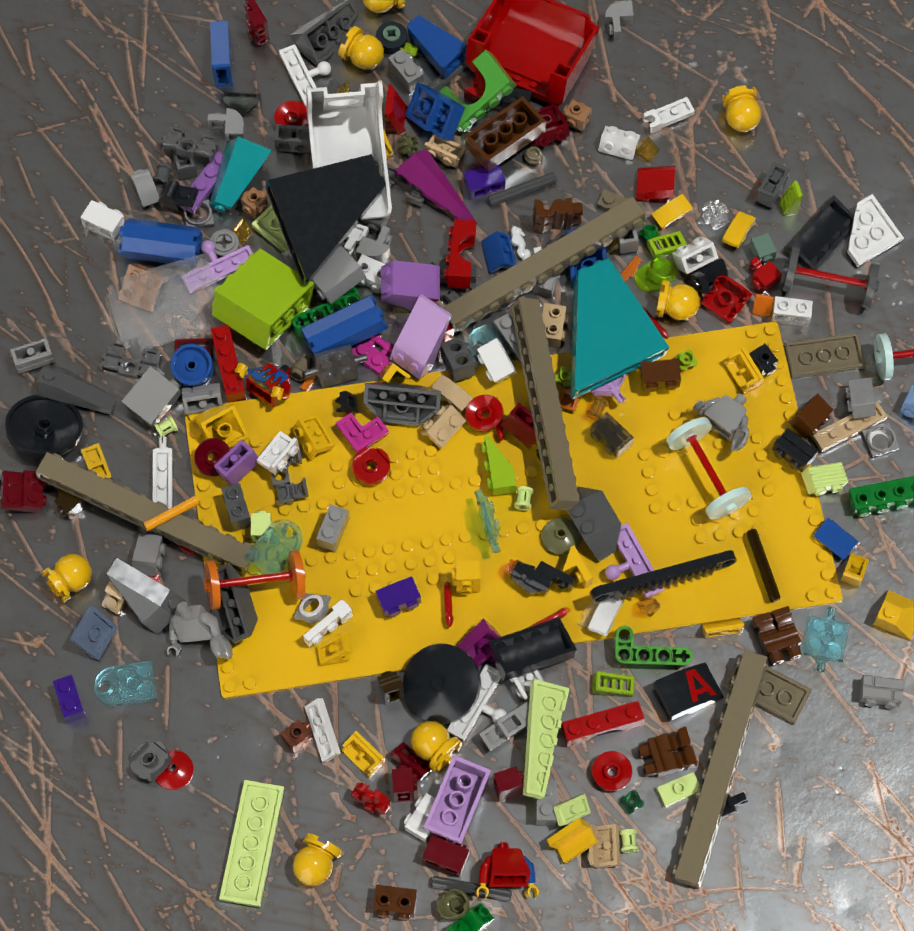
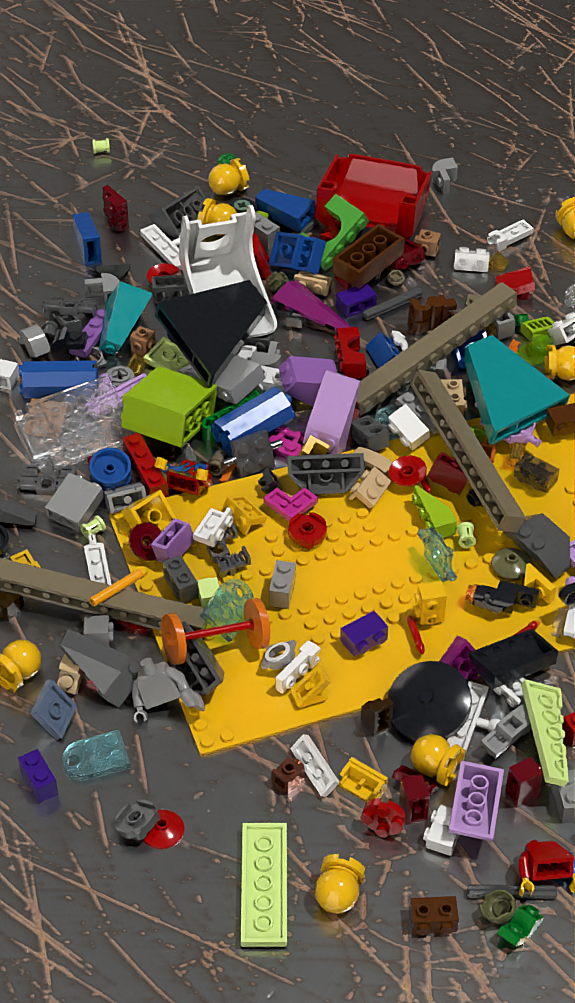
camera: 10 degrees left, 20 degrees down
dark red brick [422,835,470,877] -> none
yellow slope [652,194,694,229] -> none

